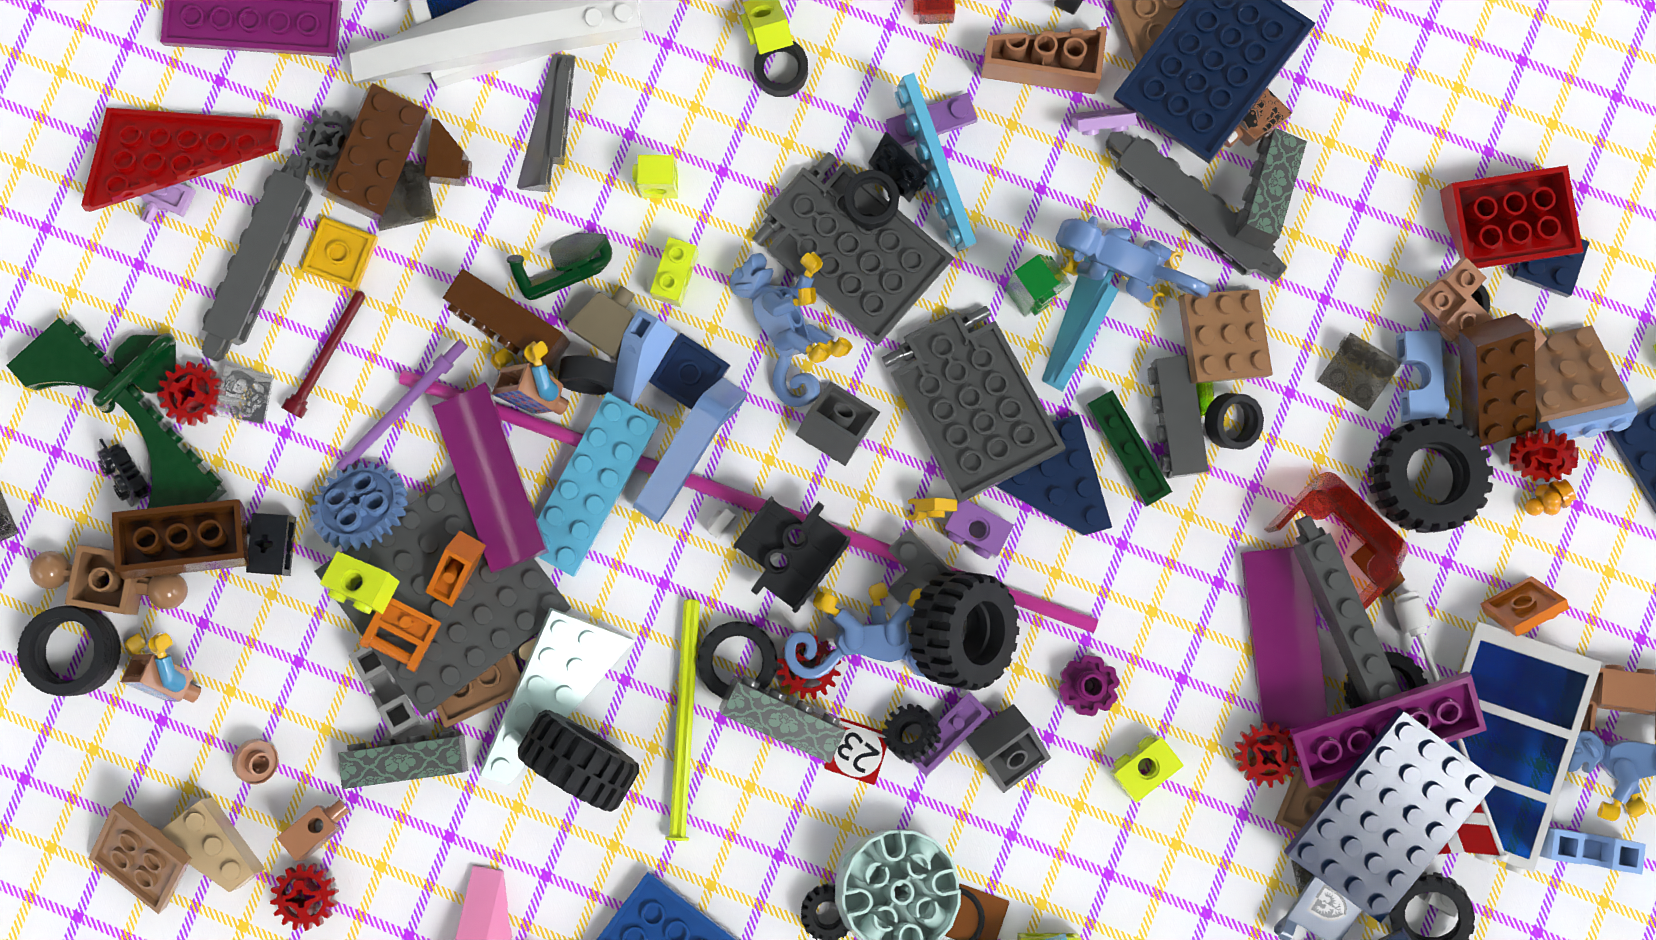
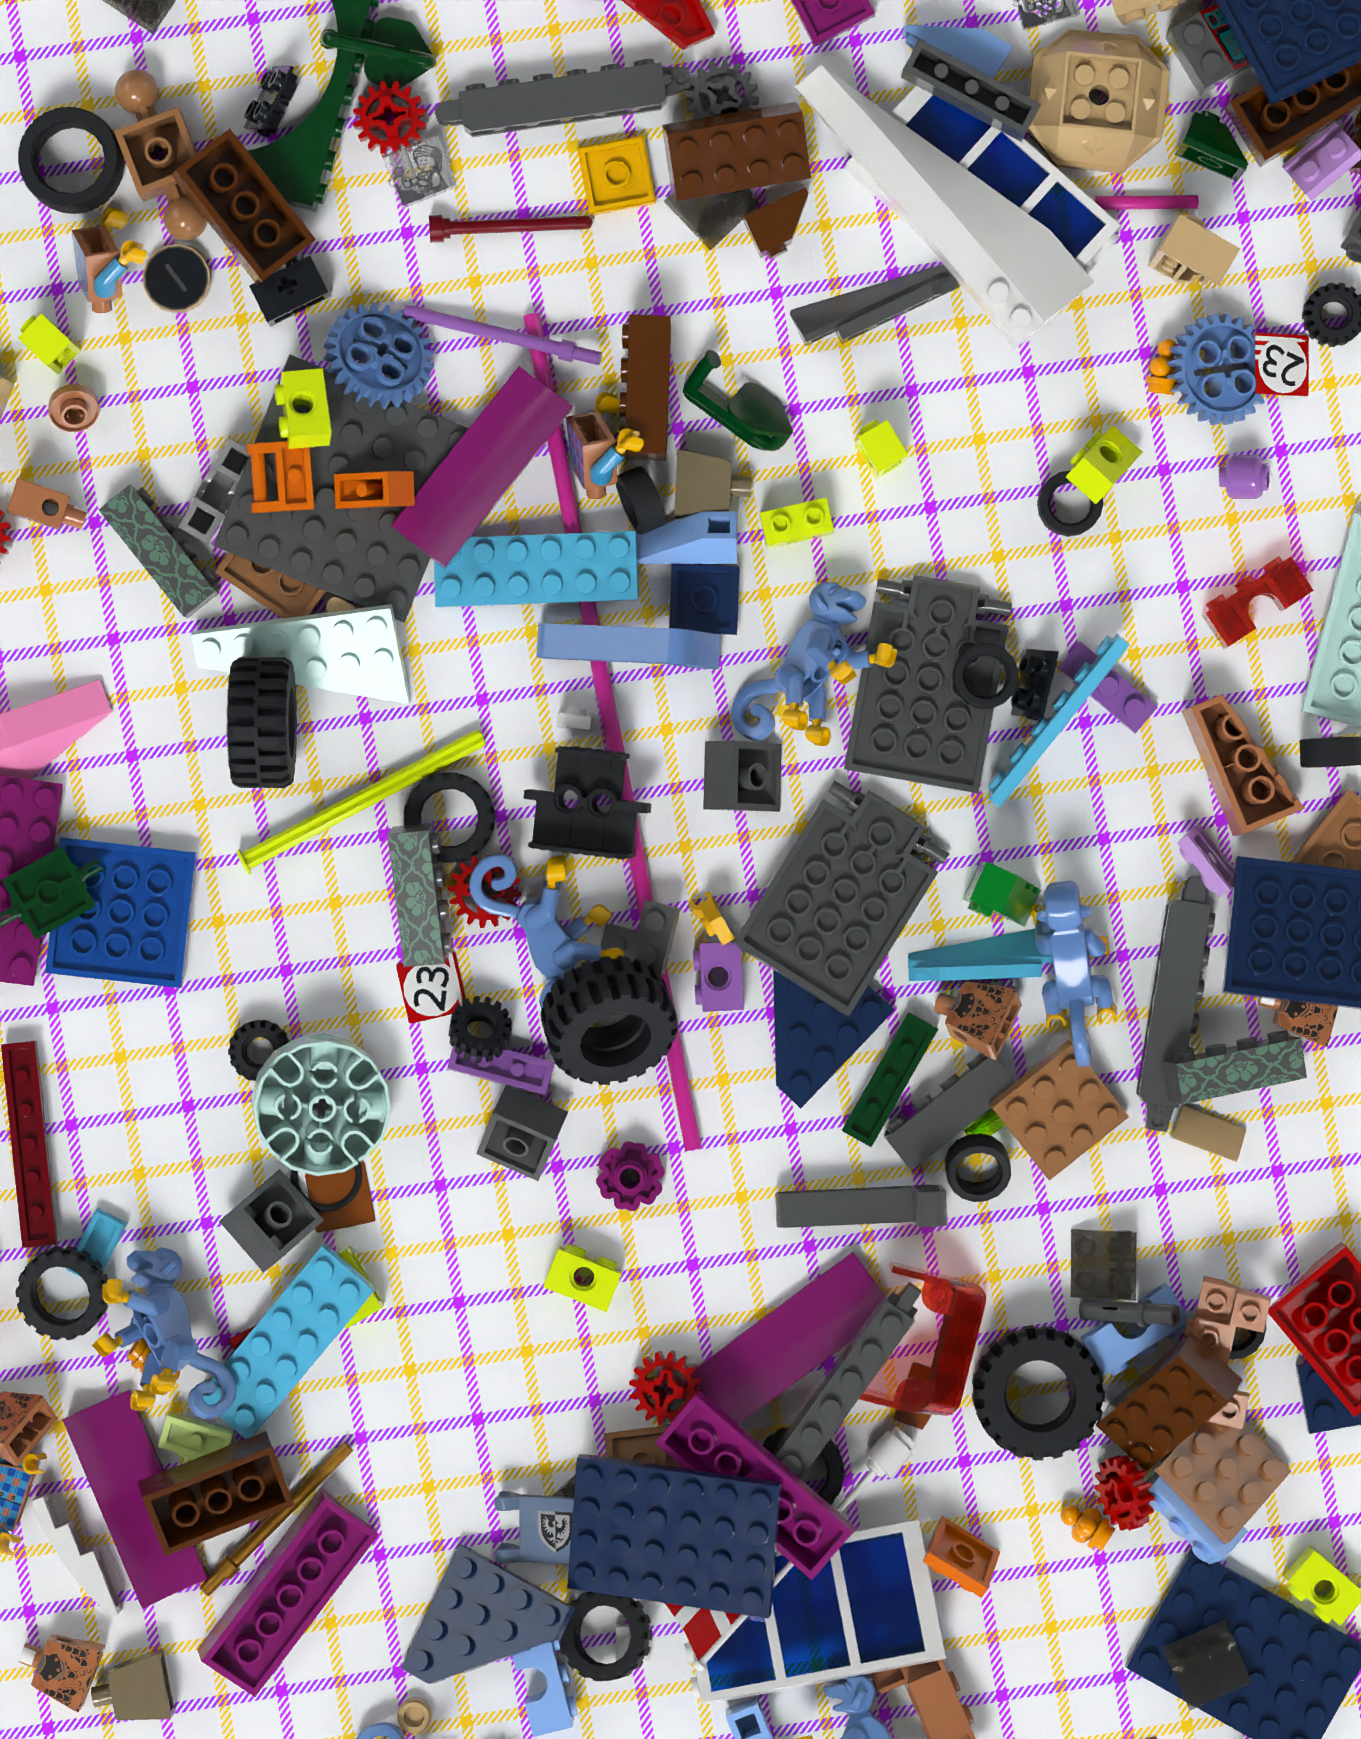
camera: 65 degrees right, 5 degrees up
none -> neon yellow brick [18,313,81,375]
none -> black tile [143,244,211,313]
none -> dark grey beam [775,1185,948,1228]
none -> nougat torso [934,981,1022,1060]
none -> dark grey pin [1079,1299,1181,1327]
none -> tan slope [1170,1105,1247,1162]

